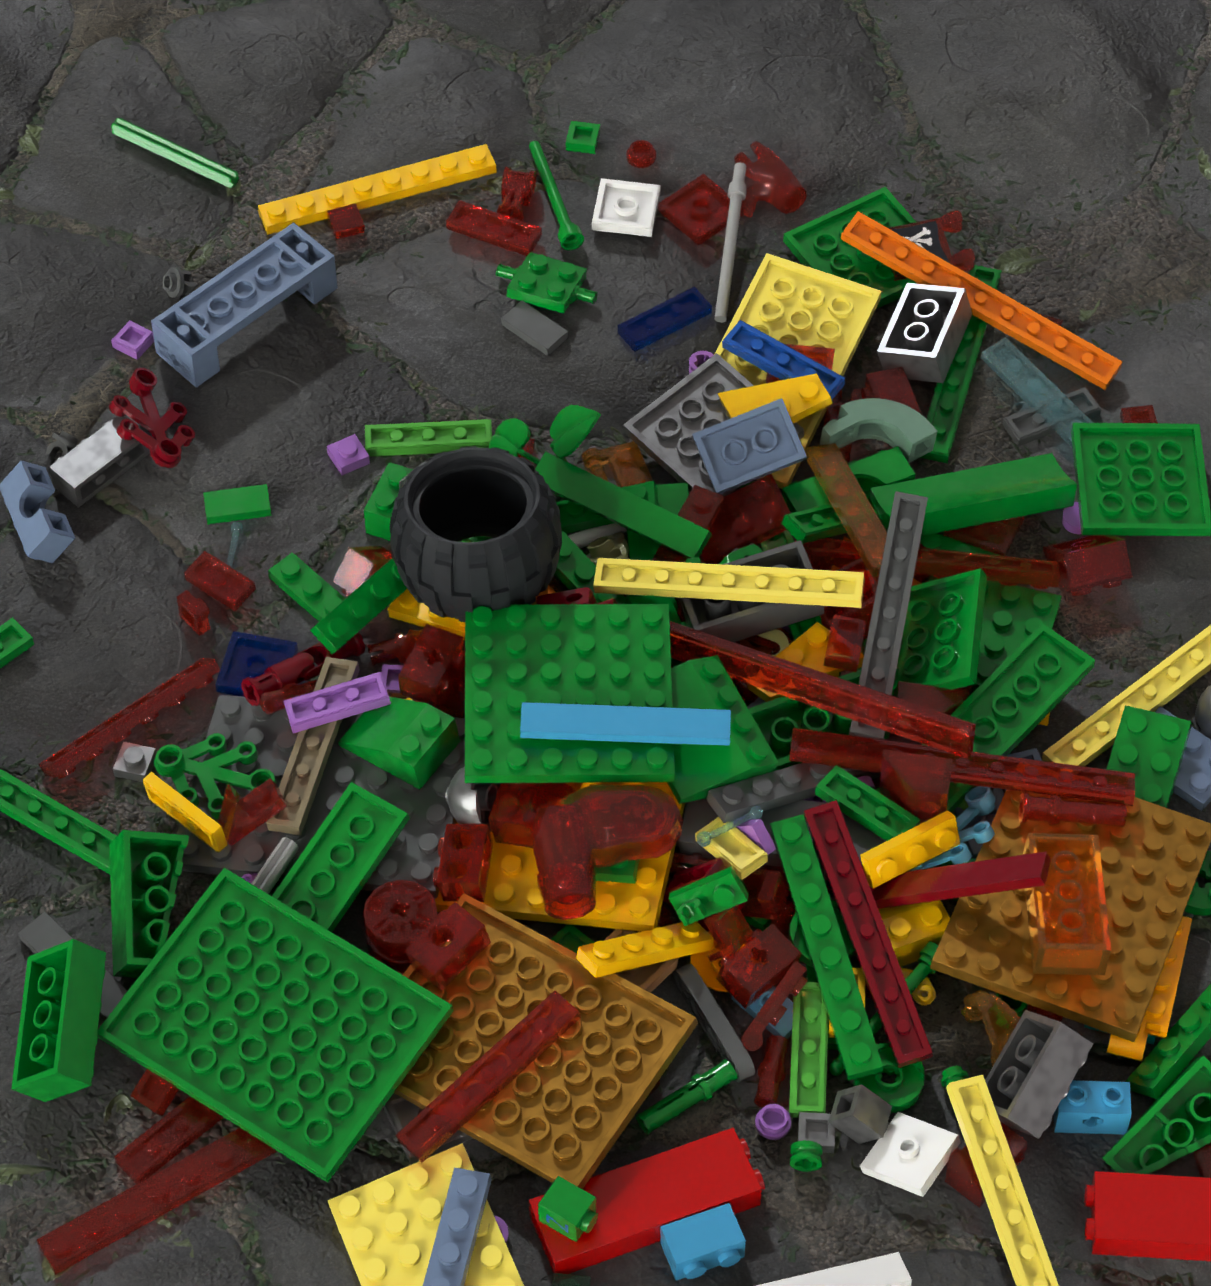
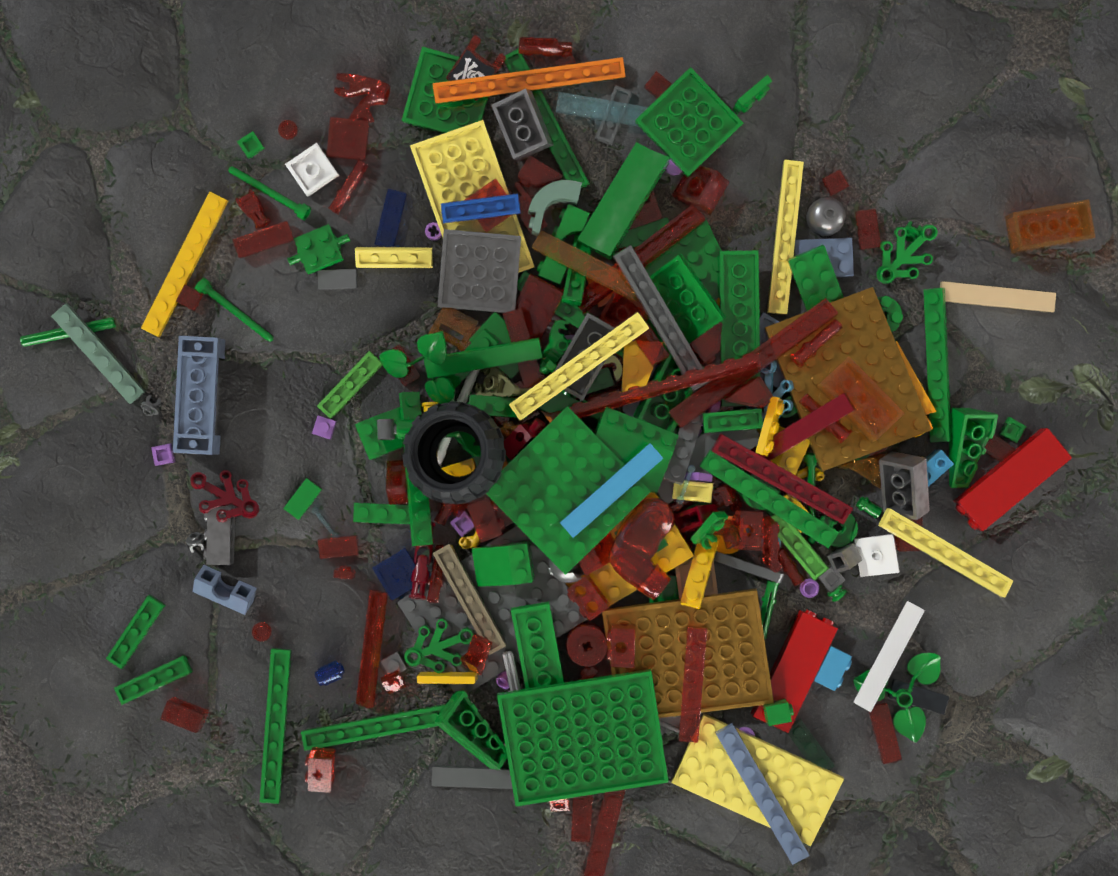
camera: 45 degrees left, 35 degrees up
green brick [11,939,106,1102] -> none
medium lavender tile [283,672,391,734] -> none
sand blue plate [692,398,807,495] -> none
light grey bar [714,162,747,323] -> none
yellow wing [717,373,833,423] -> none
none -> sand green plate [51,303,146,404]
none -> green piece [195,277,273,342]
none -> clear red plate [252,622,272,642]
none -> clear blue brick [315,661,345,686]
none -> clear red pin [328,160,369,215]
none -> light yellow tile [355,247,433,268]
none -> clear red plate [380,670,406,694]
none -> clear red hinge [519,37,572,57]
none -> clear red pin [799,393,853,444]

